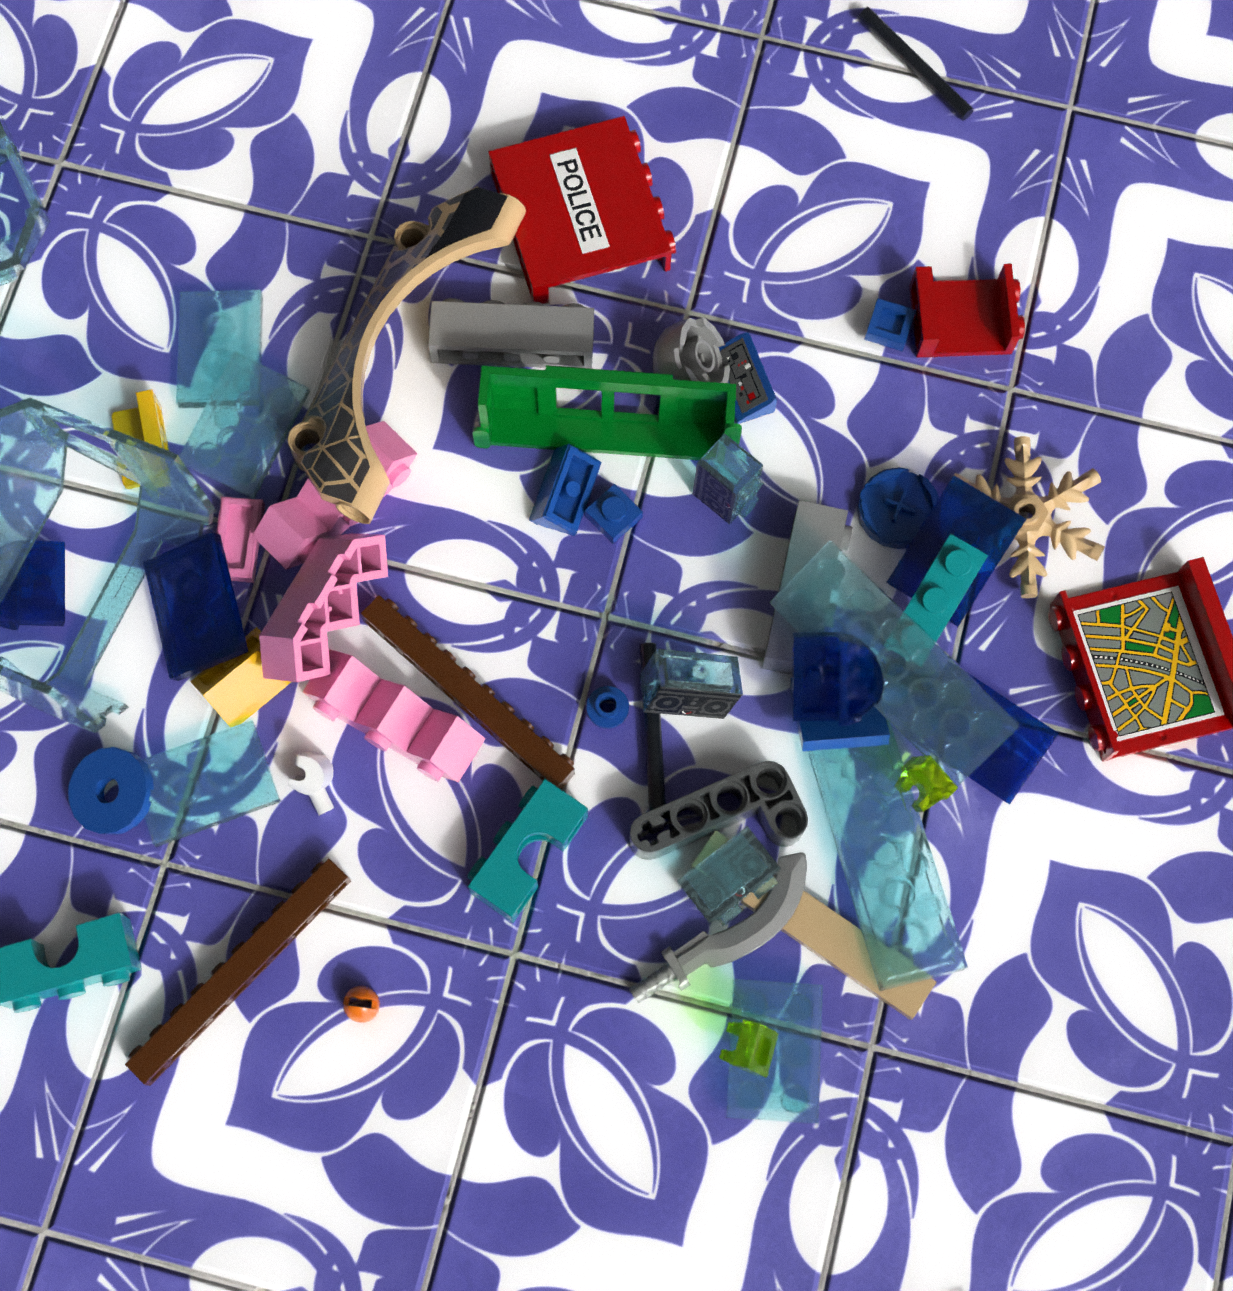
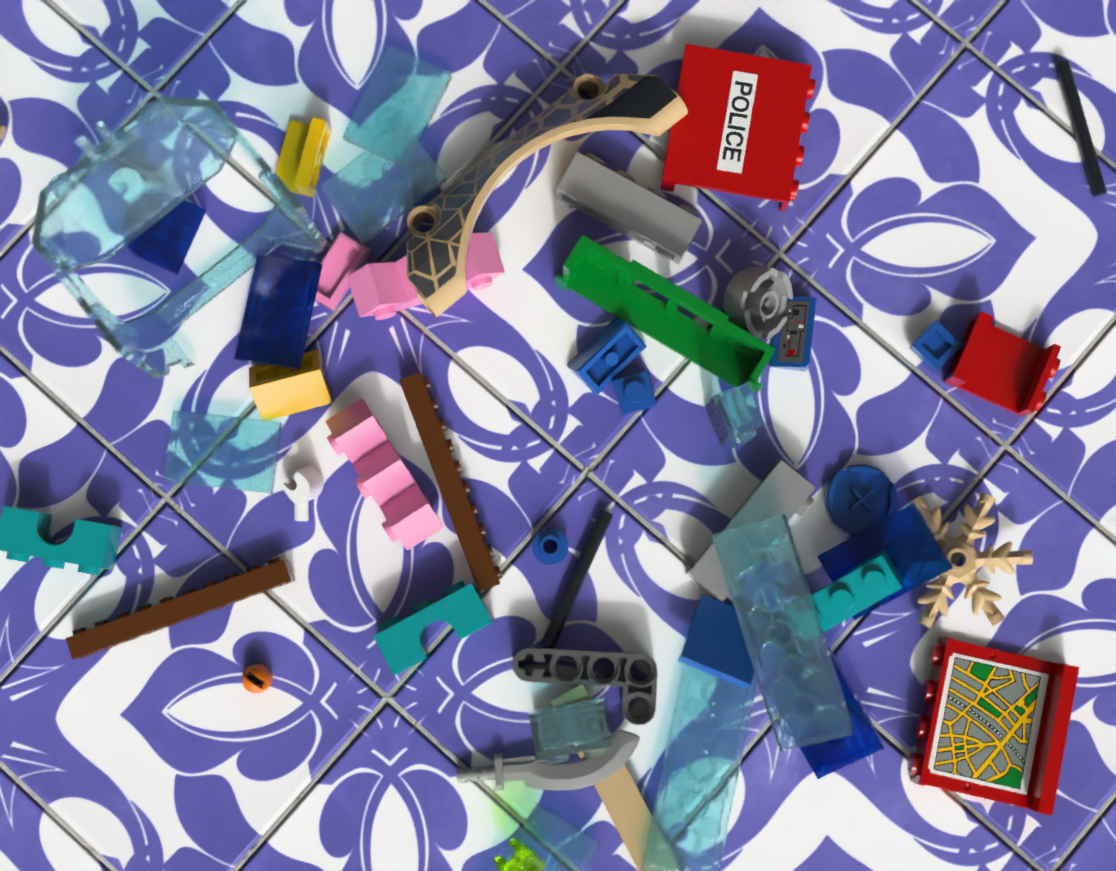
camera: 30 degrees right, 10 degrees up
blue tile [68,747,154,835] -> none
bright pink brick [259,533,388,682] -> none
clear light blue brick [640,649,743,719] -> none
clear blue slope [792,632,884,726] -> none
clear neon green tile [894,755,958,812] -> none

